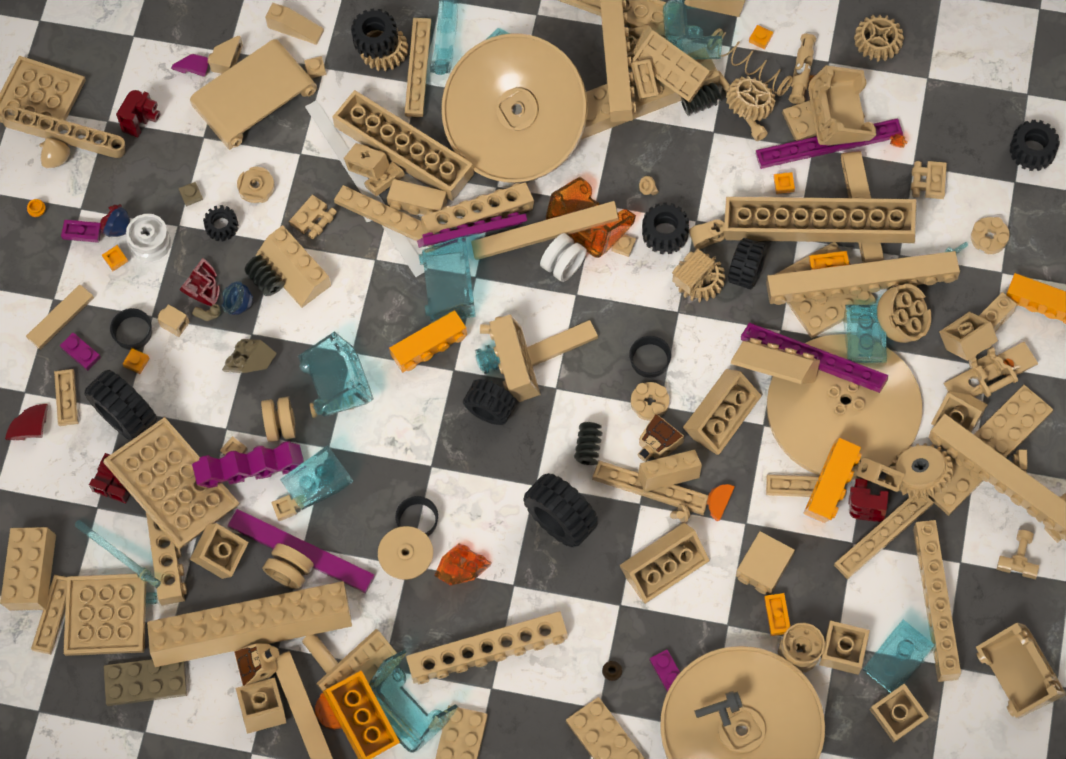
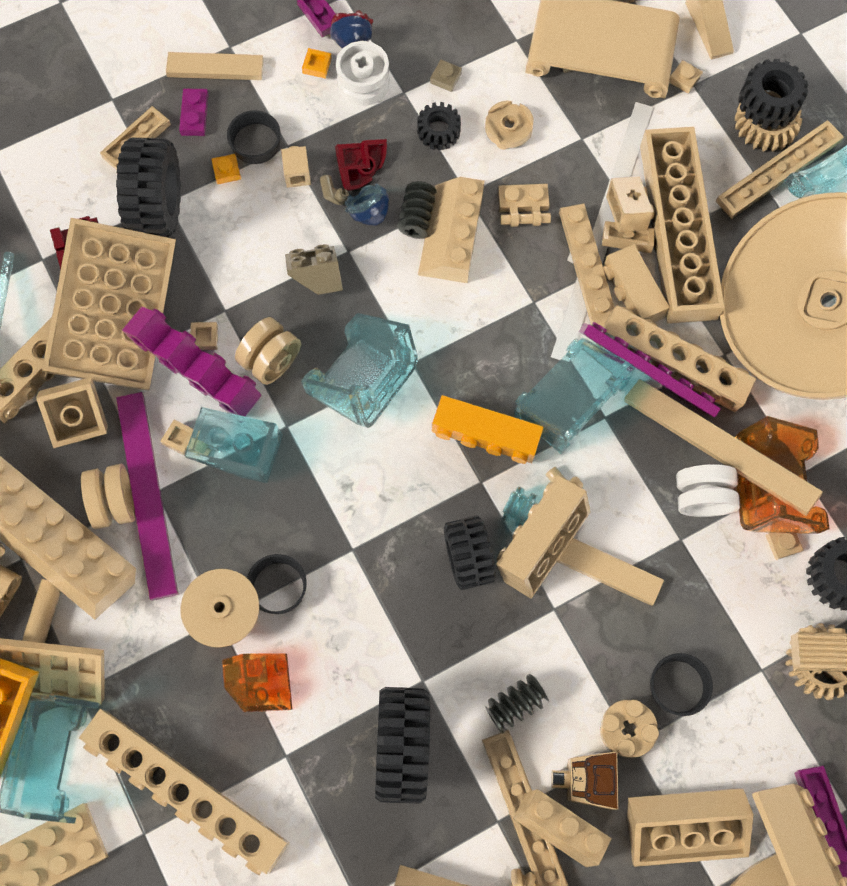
camera: 45 degrees right, 5 degrees up
dark red brick [5,404,48,440] -> none

